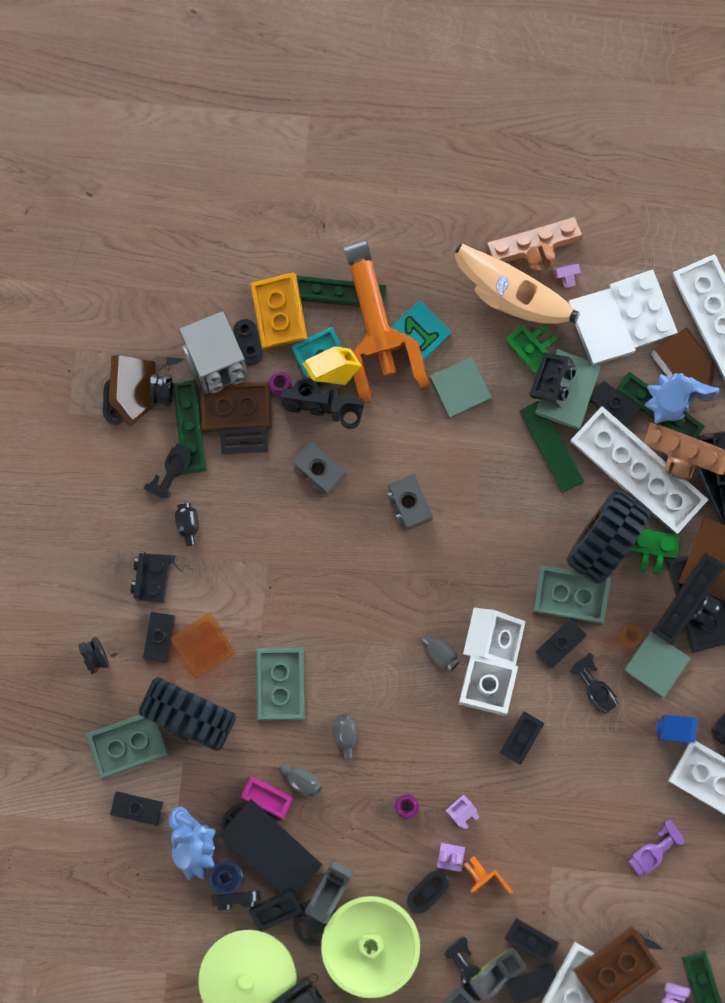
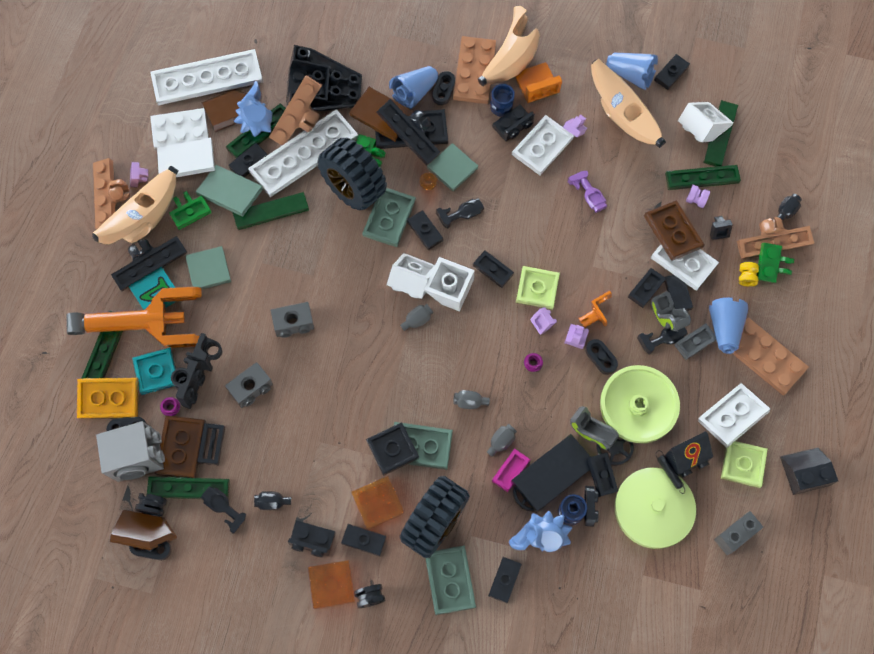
camera: 90 degrees left, 10 degrees down
yellow slope [303,347,362,385] -> none
black bracket [530,352,577,408] -> none
blue slope [655,715,698,744] -> none
none -> black plate [111,236,187,292]
none -> clear orange plate [308,560,355,609]
none -> black plate [366,422,419,476]
none -> yellowish green tile [516,266,560,309]

